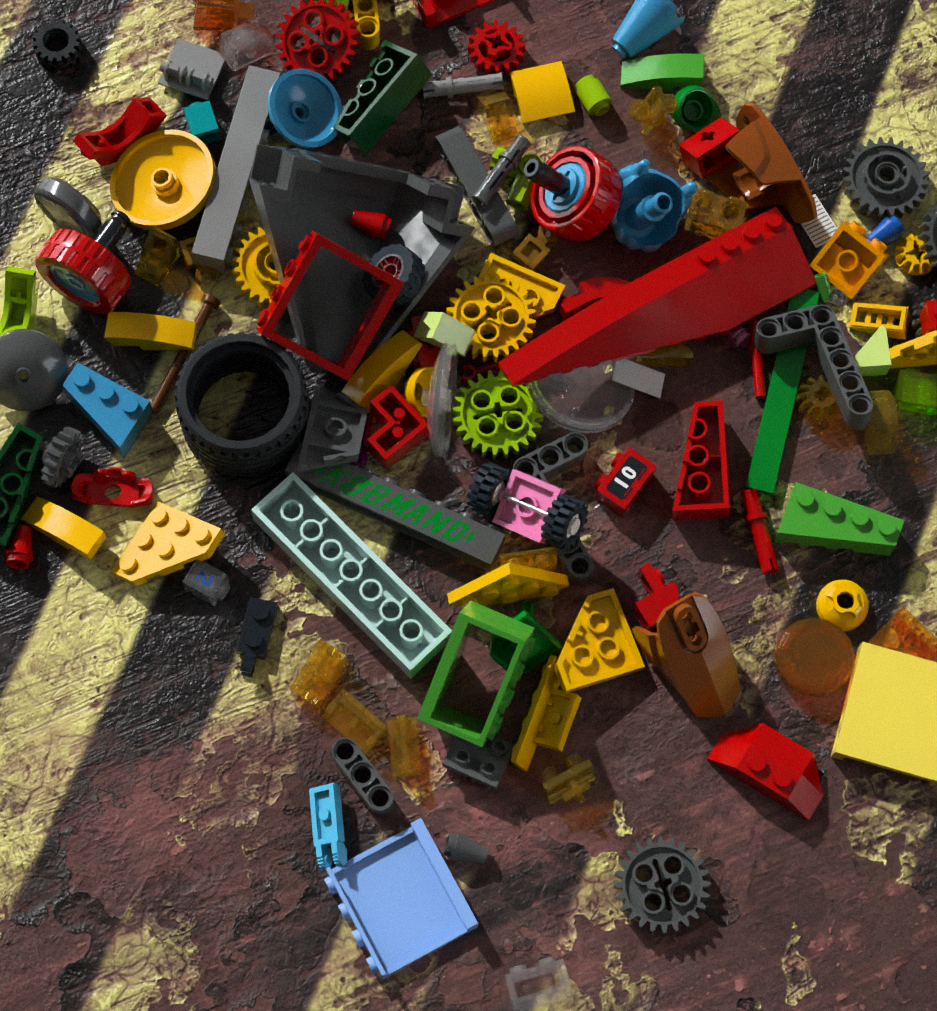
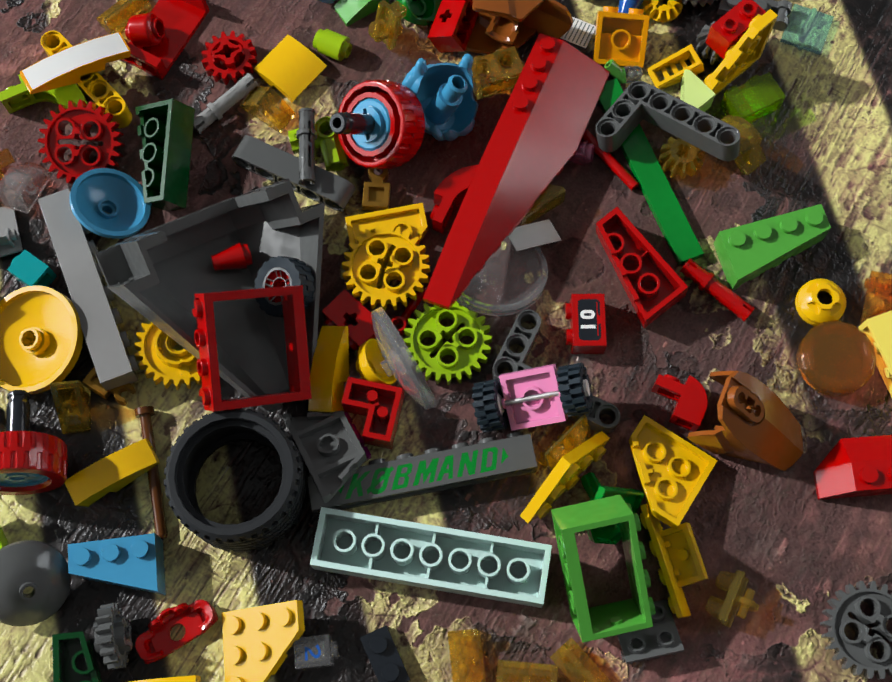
camera: 30 degrees left, 0 degrees up
yellowish green slope [413,311,476,357] -> none

